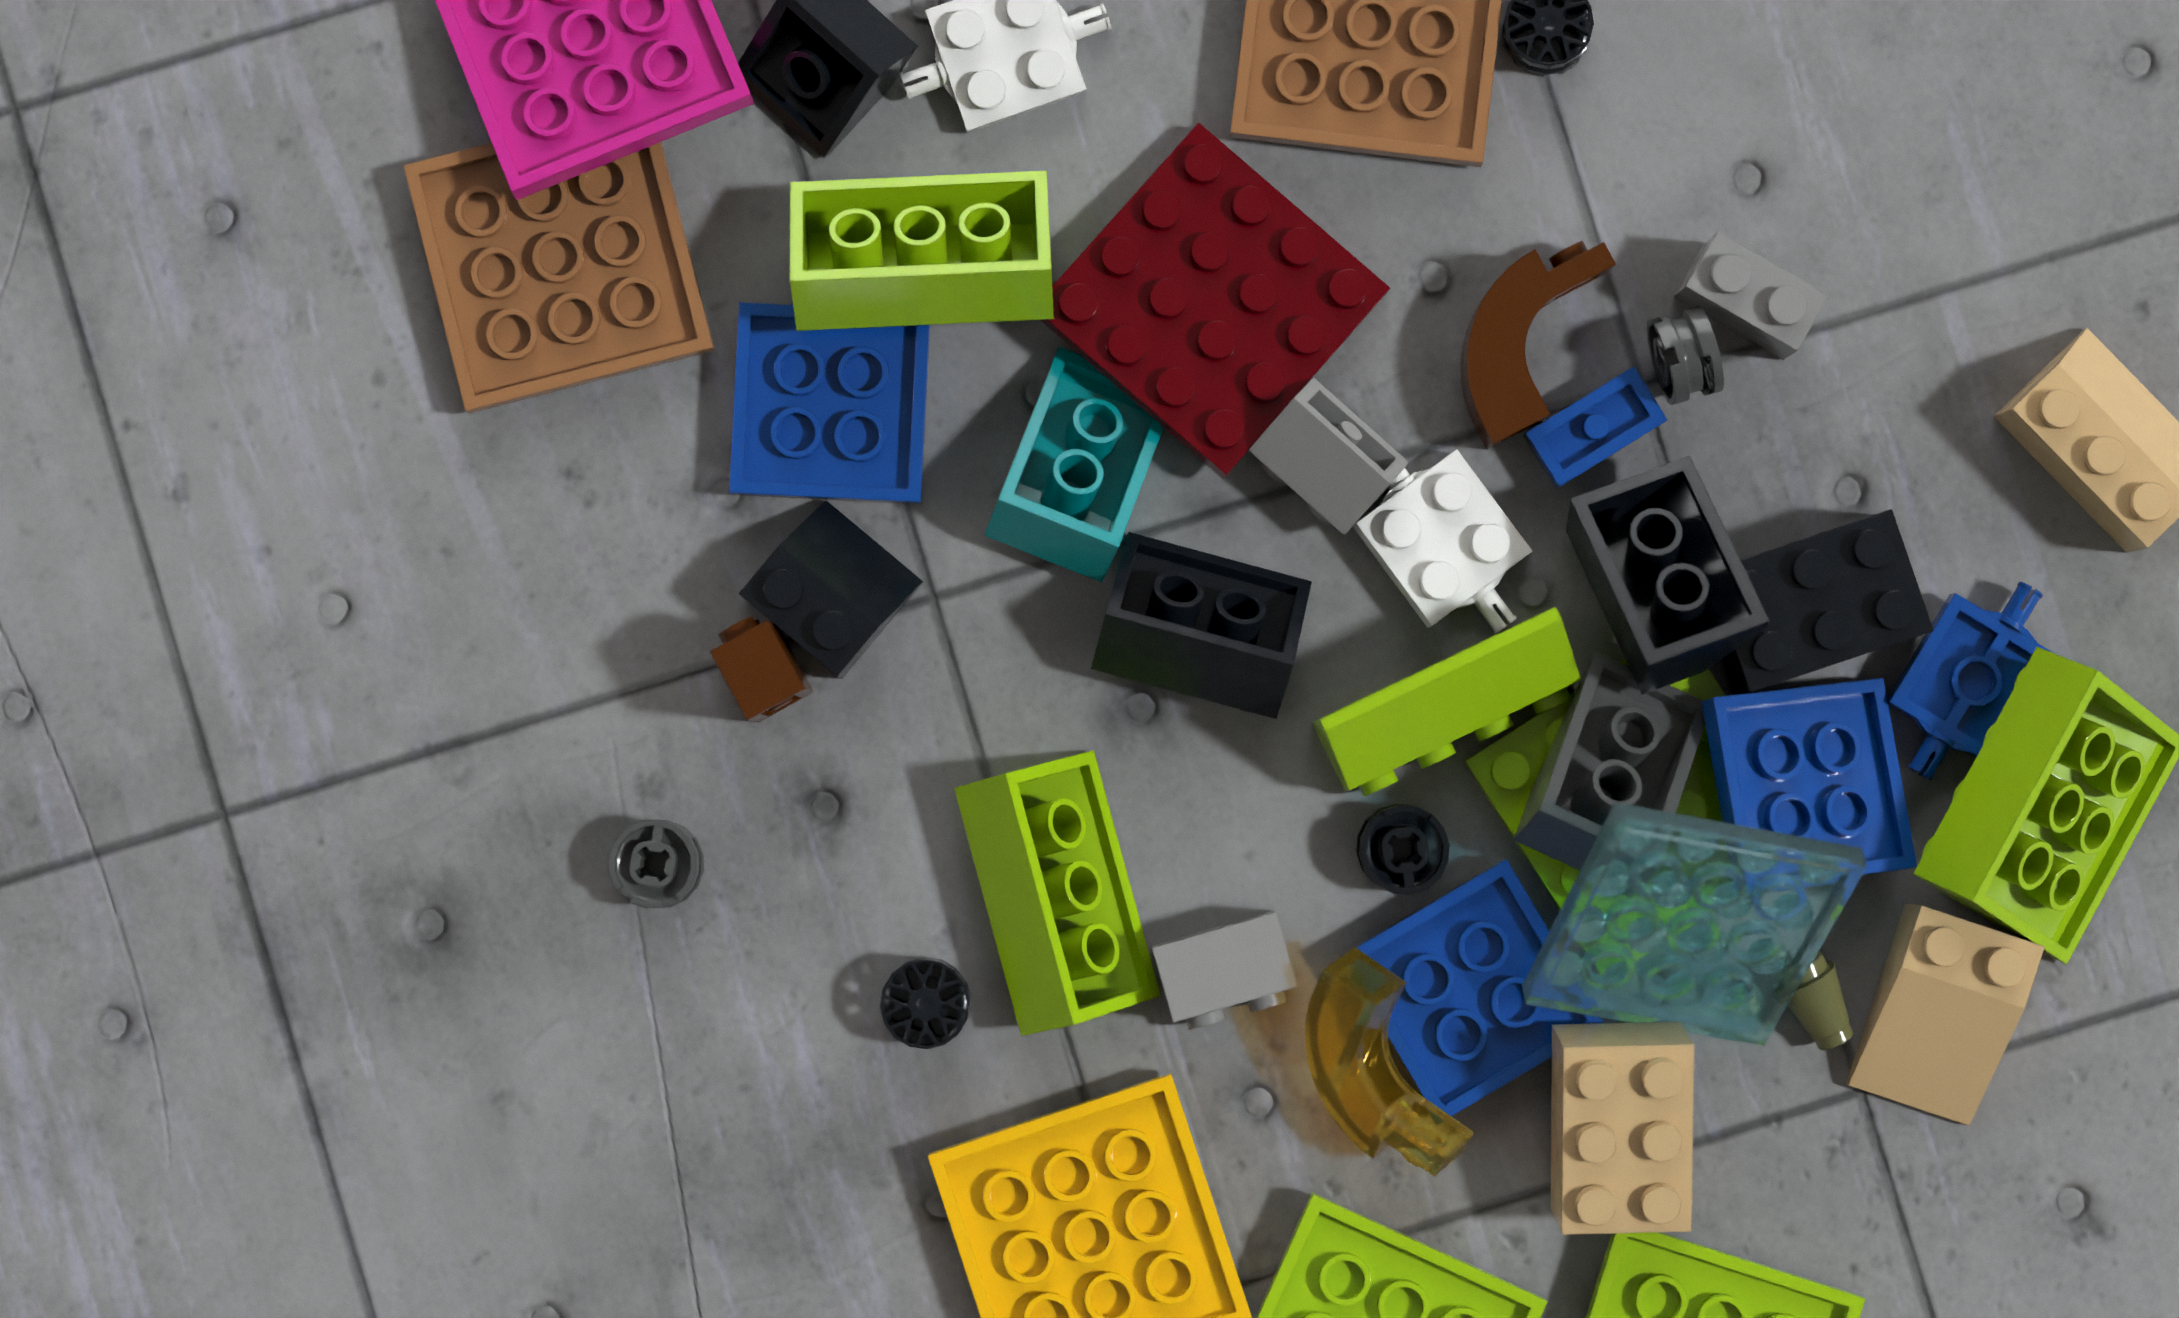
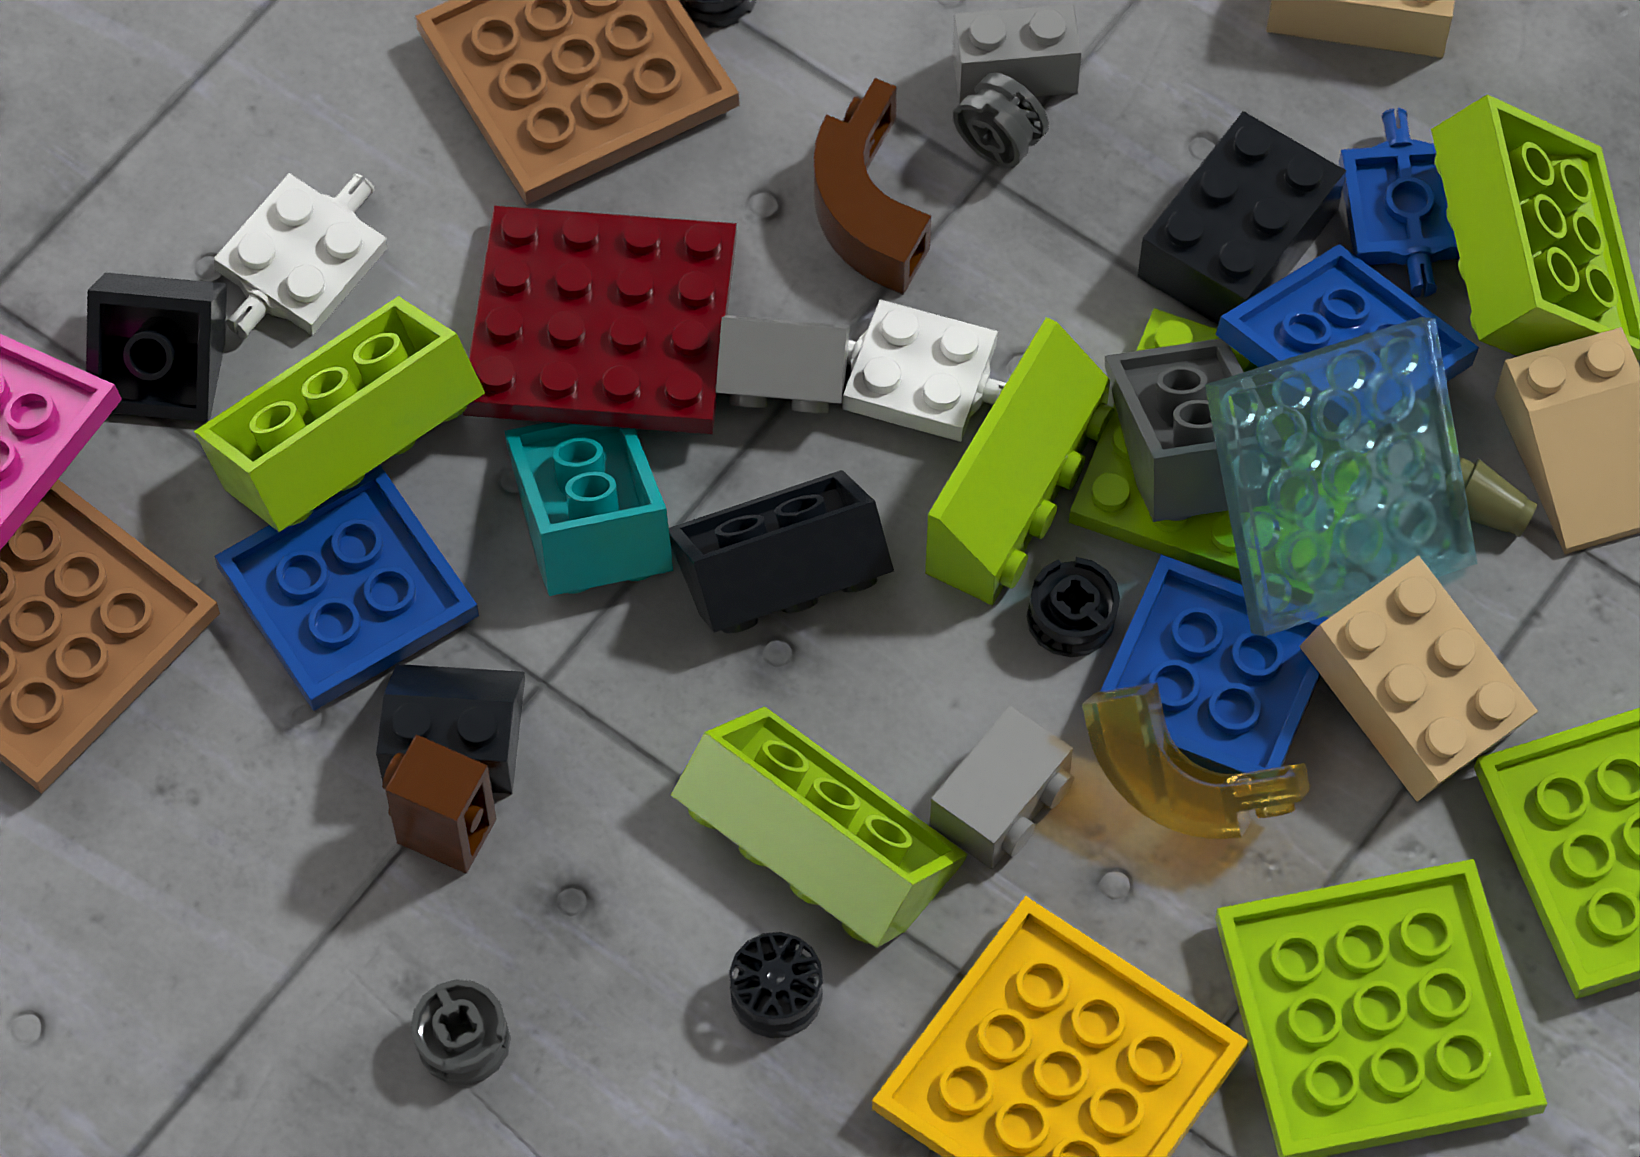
camera: 35 degrees left, 25 degrees down
blue plate [1523,366,1668,489] -> none
black slope [1566,456,1770,695] -> none

